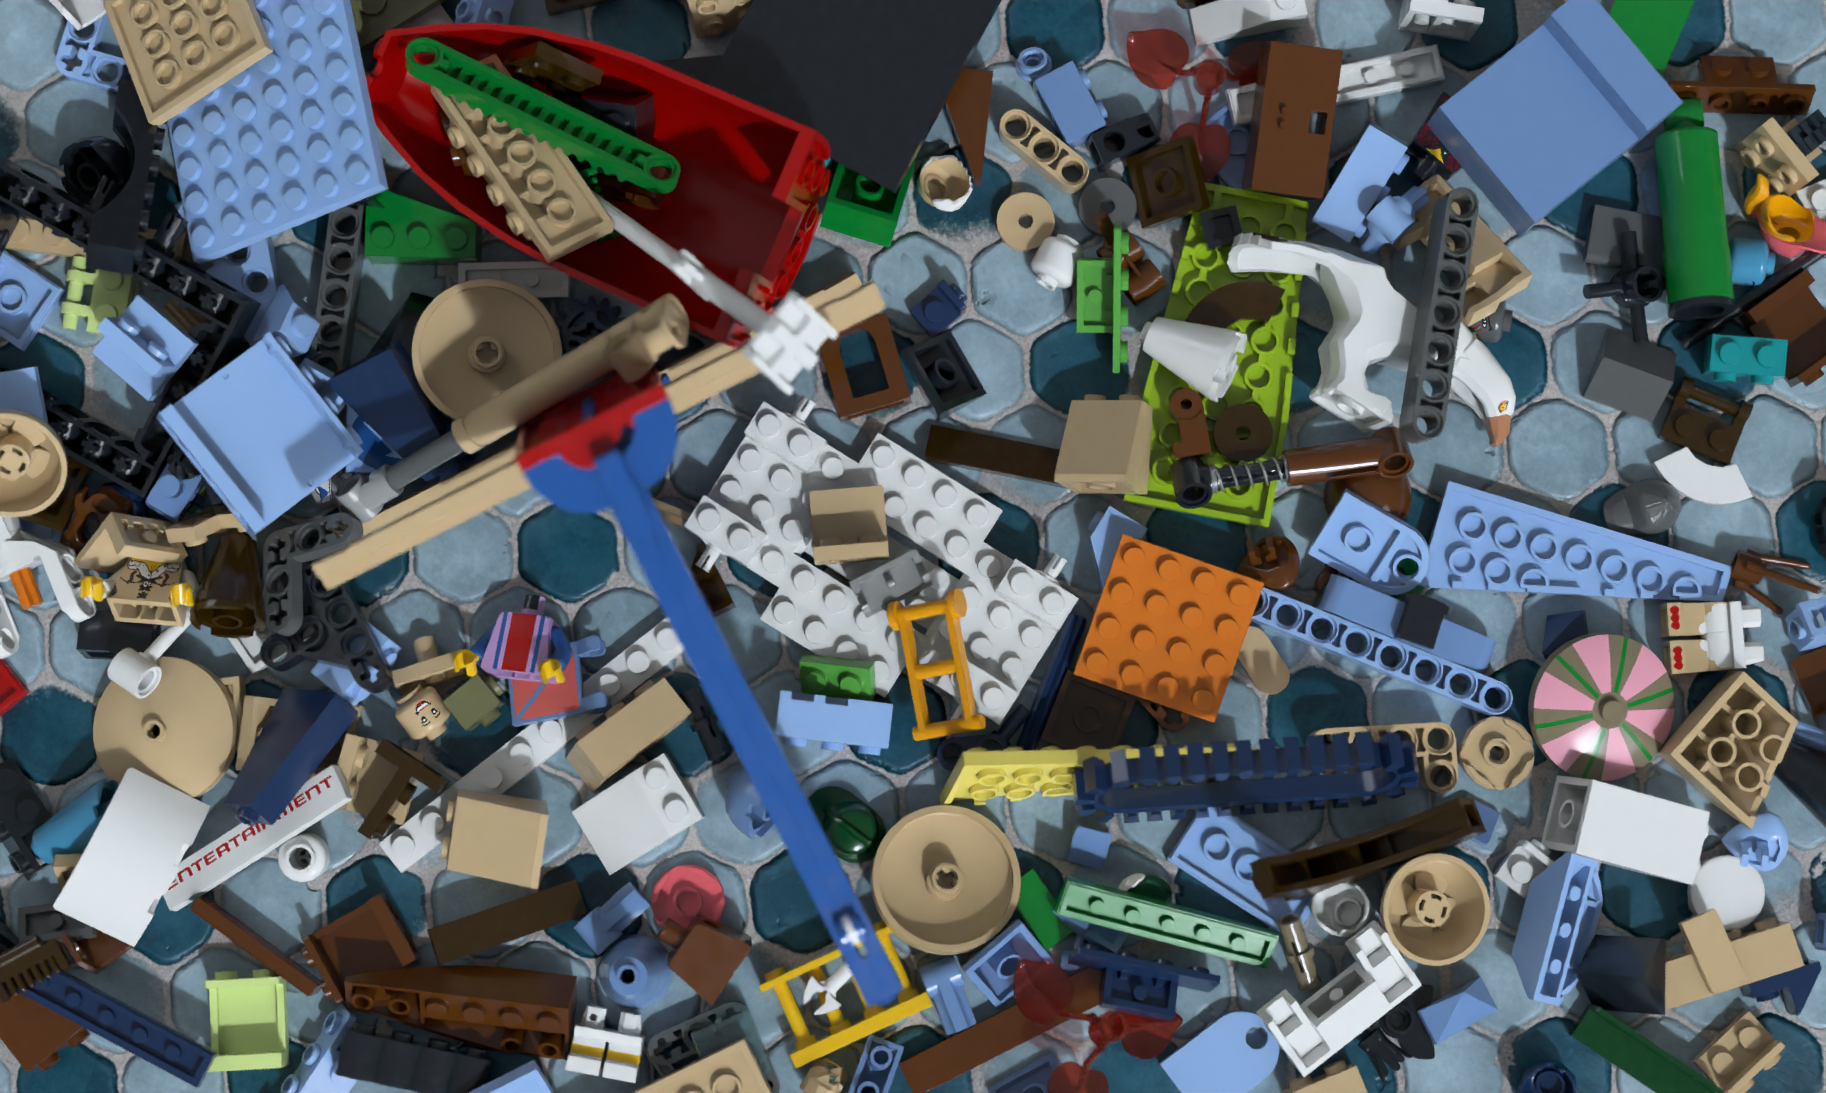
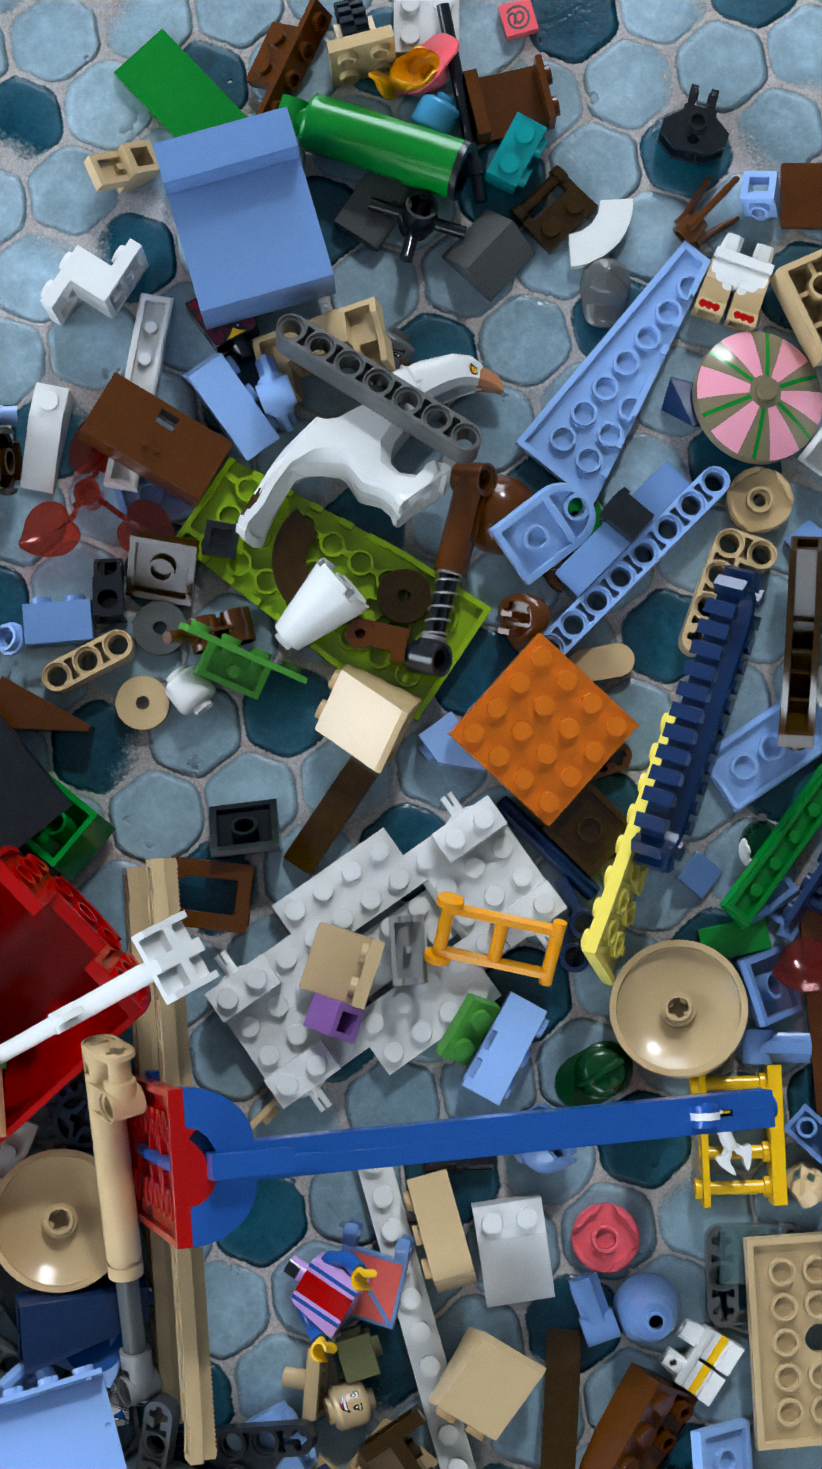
camera: 70 degrees left, 0 degrees up
reddish brown torso [657,914,752,1005] -> none
dark brown slope [690,541,736,618] -> none
dark blue bracket [909,280,967,338] -> none
tan hair [917,155,973,212] -> none
none -> medium lavender brick [303,993,365,1044]

